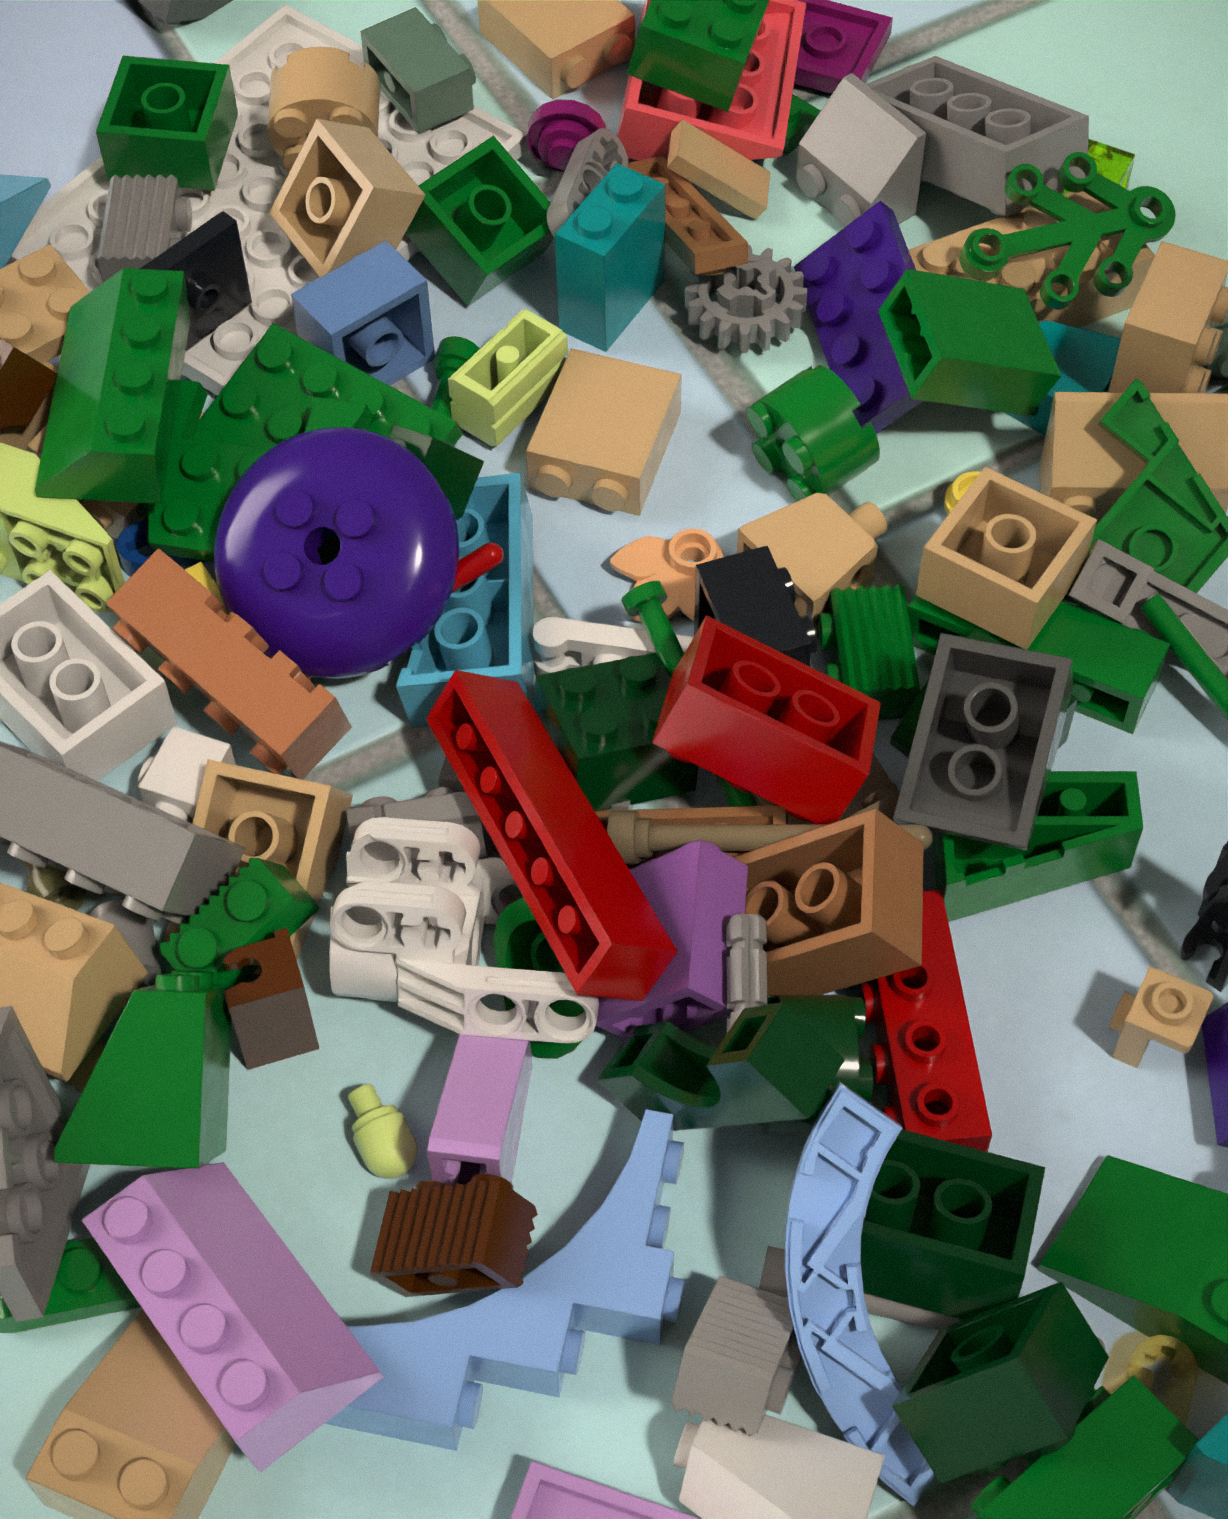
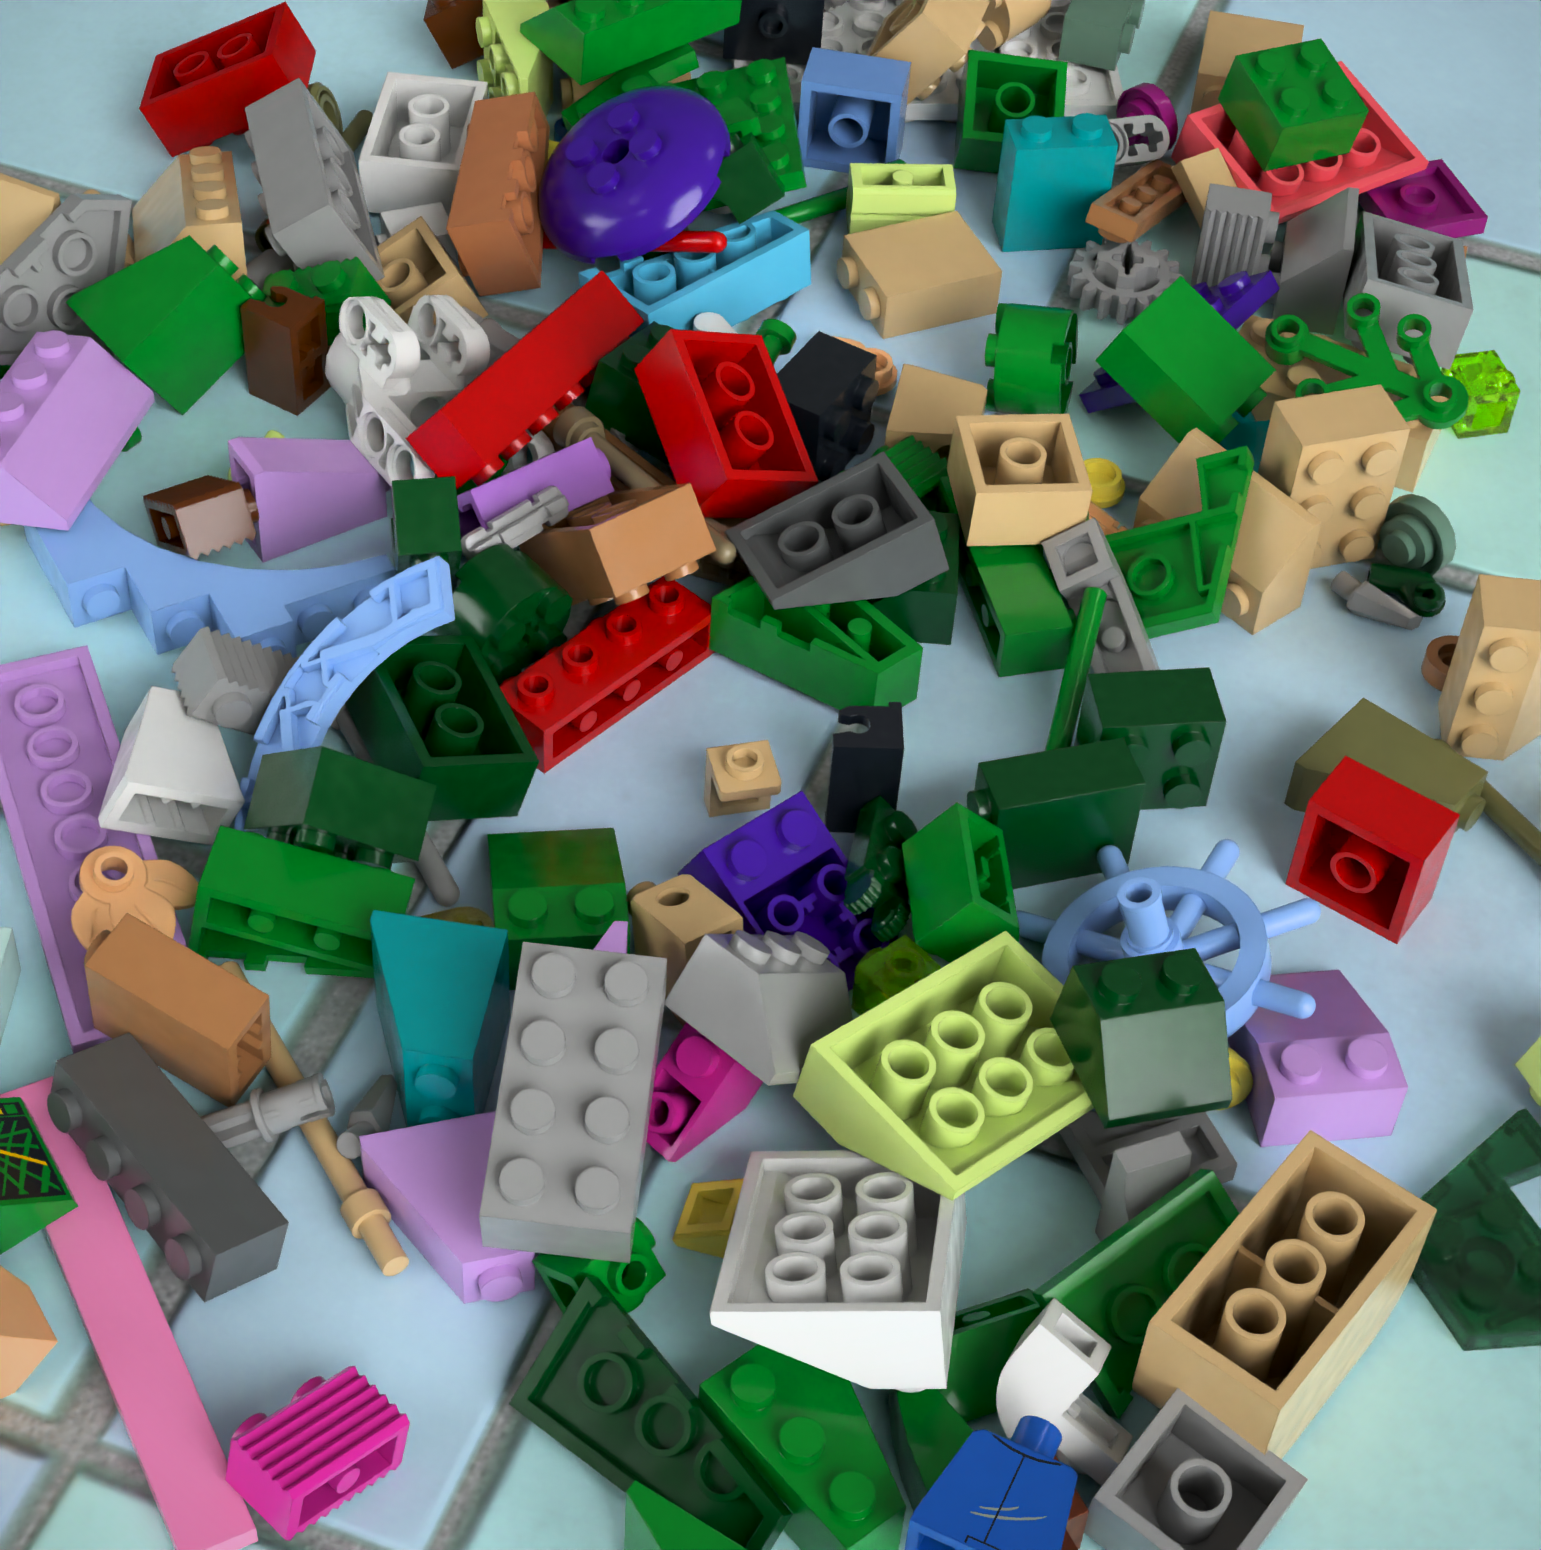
camera: 45 degrees right, 10 degrees down
none -> light grey brick [1191,183,1280,287]

